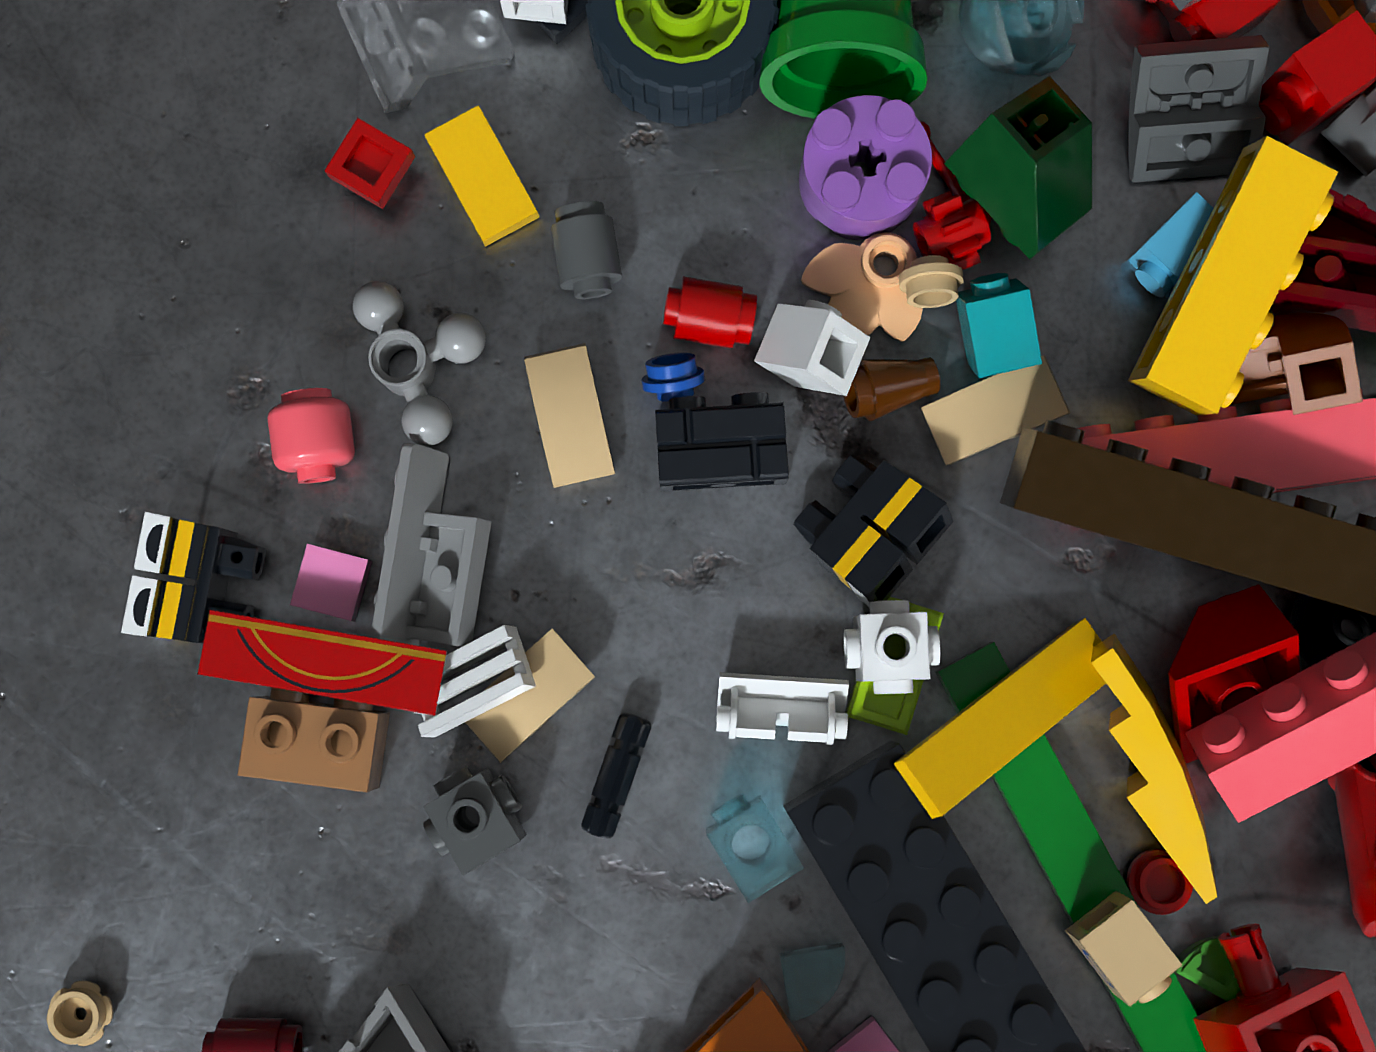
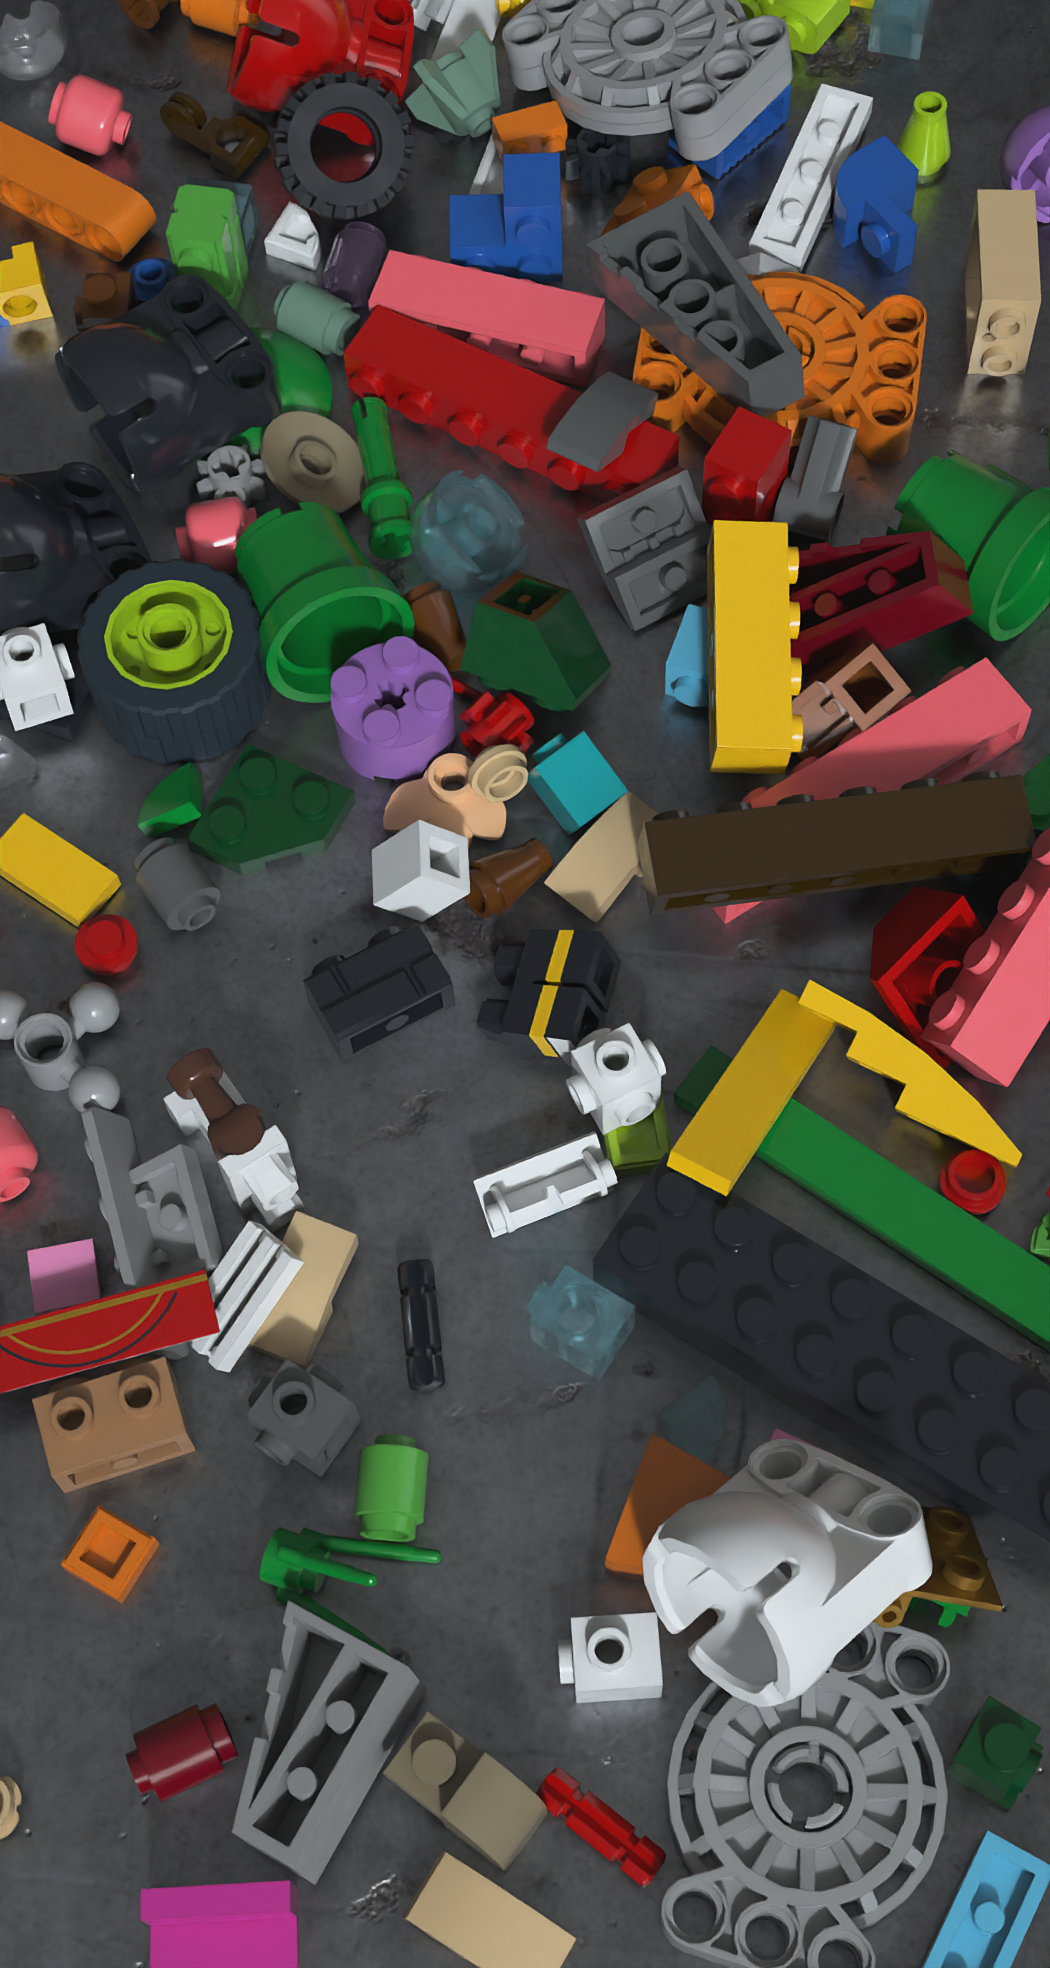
camera: 25 degrees left, 20 degrees down
tan slope [524,343,615,488] -> none
blue plate [641,353,705,402] -> none
red brick [663,276,757,348] -> none
tan brick [1065,891,1182,1007] -> none
none -> orange tile [60,1505,160,1604]
none -> red plate [74,914,139,976]
none -> green tile [137,762,202,839]
none -> hips [163,1048,305,1232]
none -> dark green plate [186,744,356,875]
none -> green plant [259,1527,442,1655]
none -> bright green brick [354,1434,429,1542]
none -> reddish brown cone [403,581,467,674]

